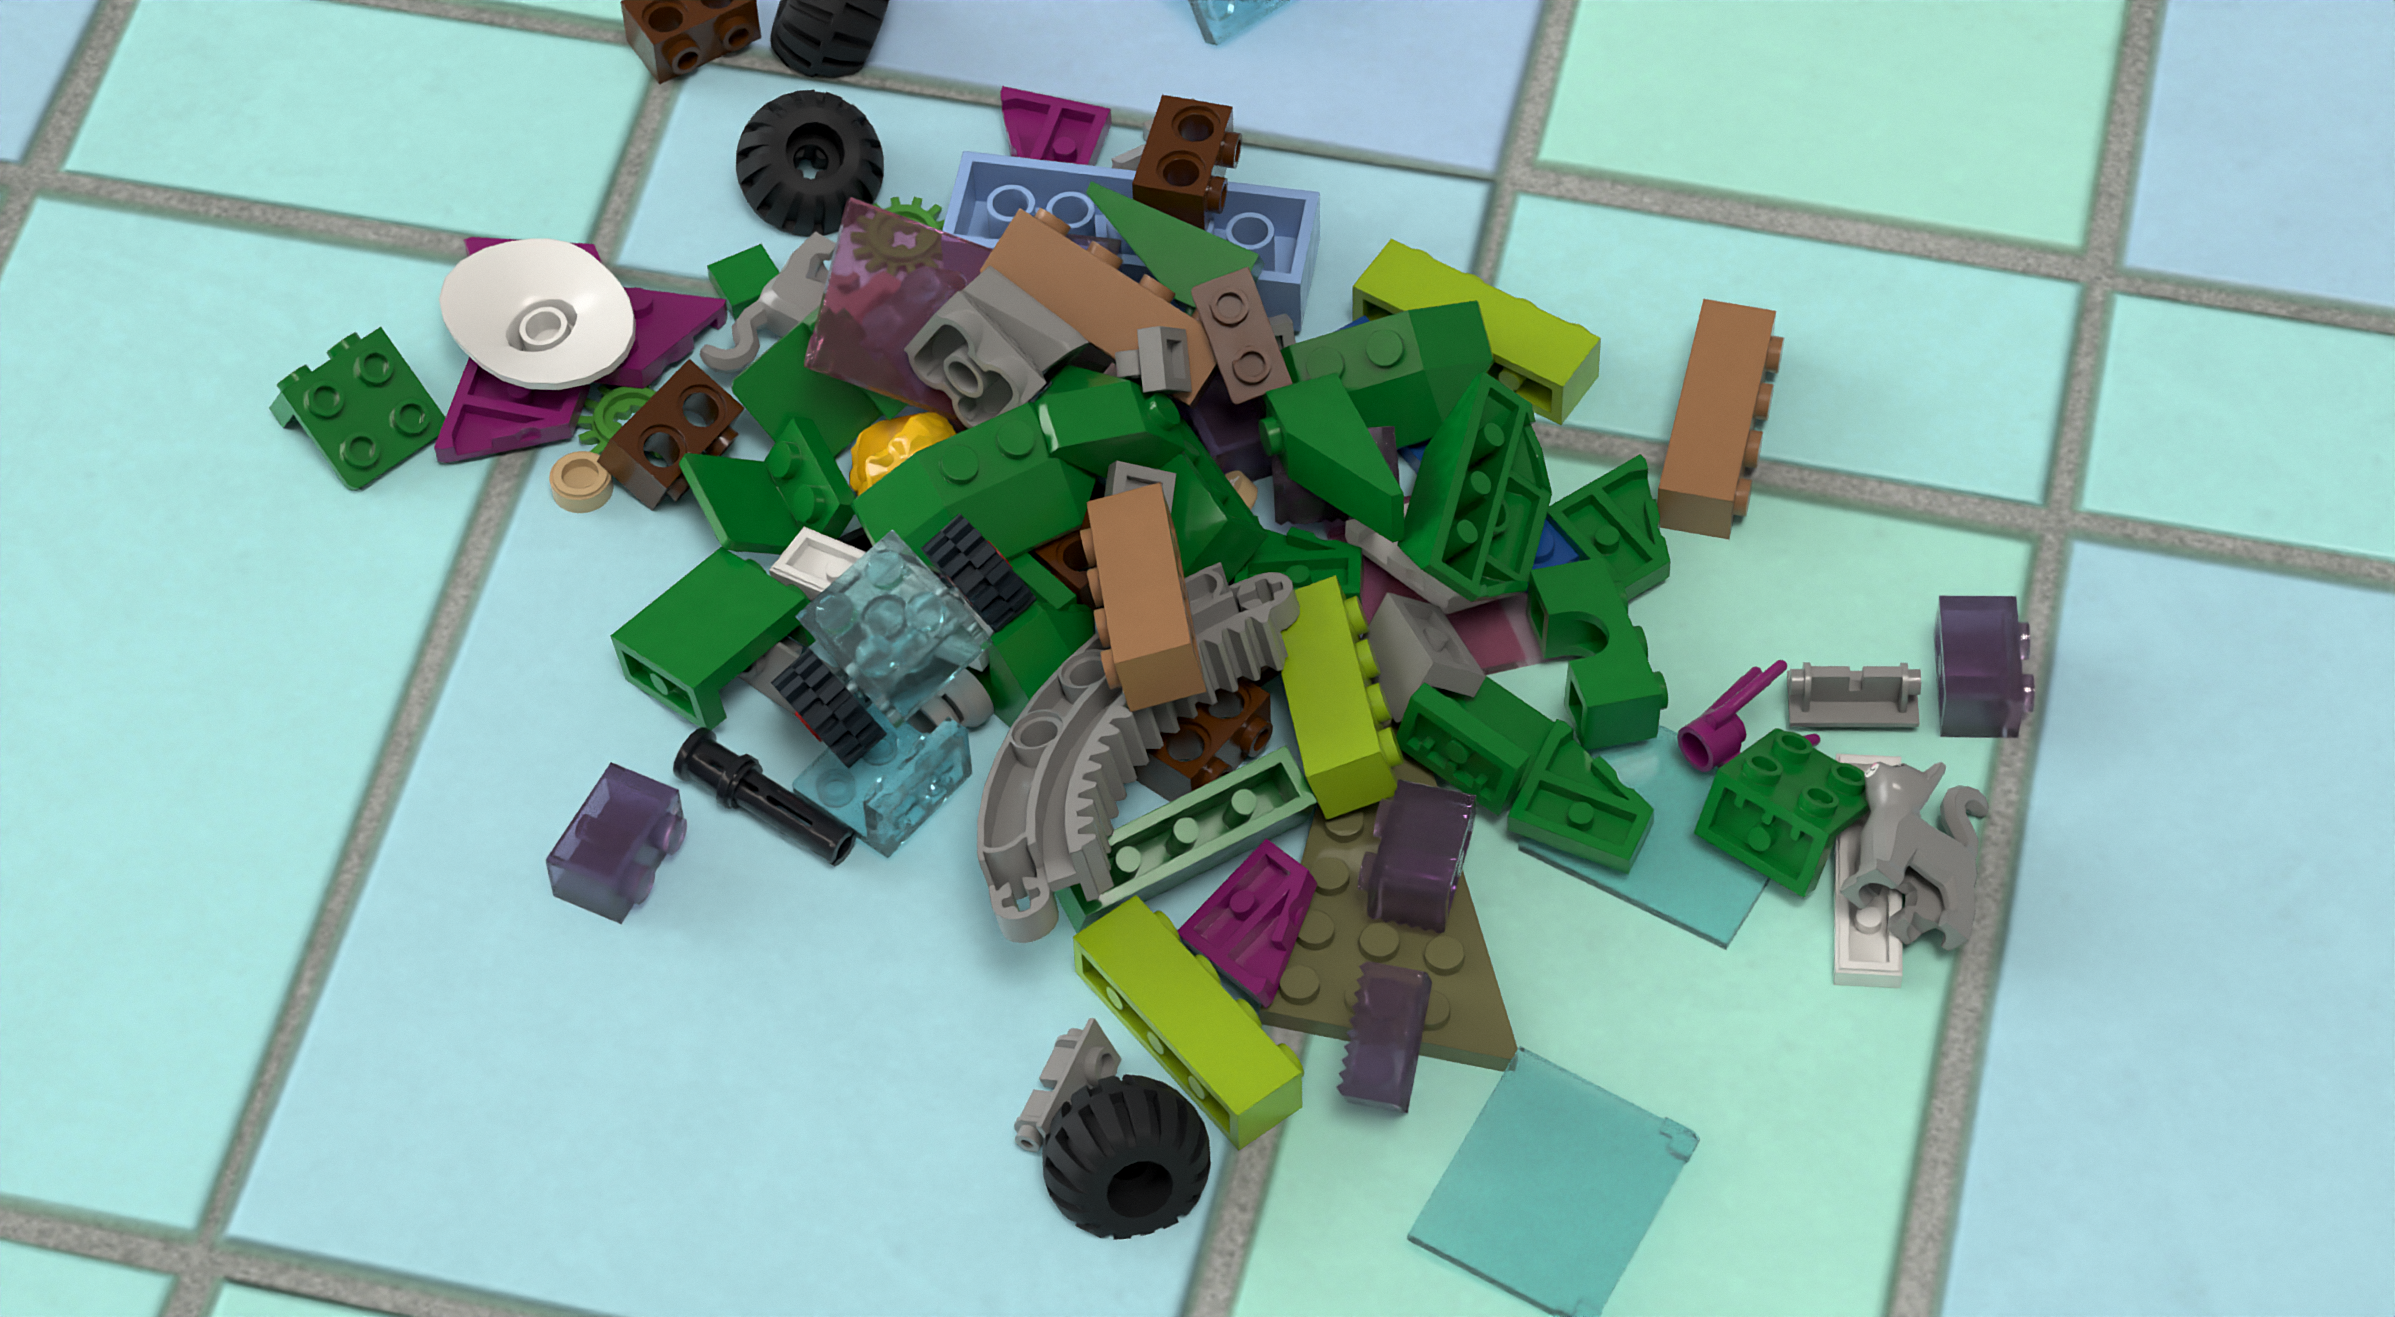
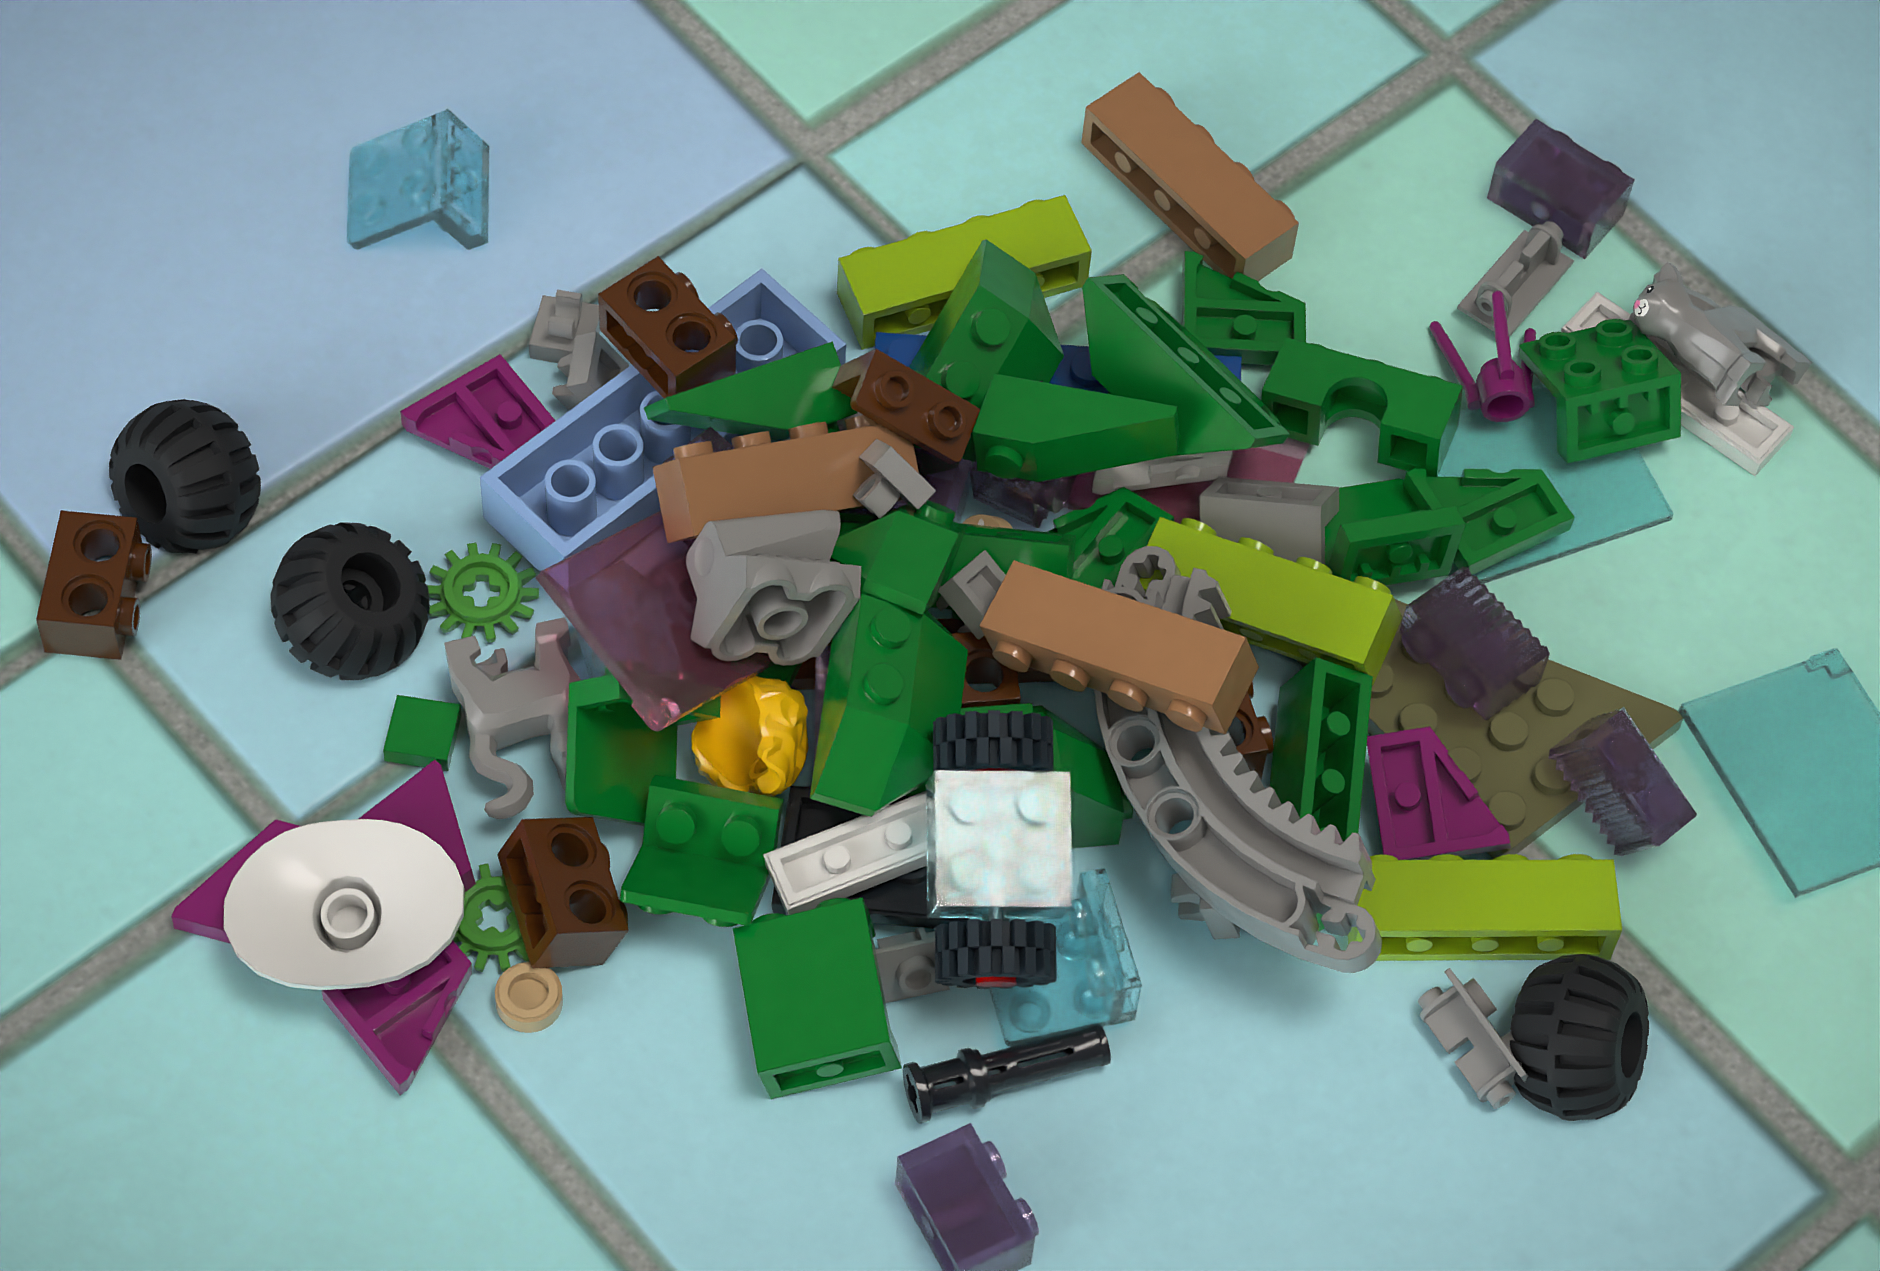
camera: 60 degrees left, 5 degrees up
green bracket [269,327,446,490] -> none

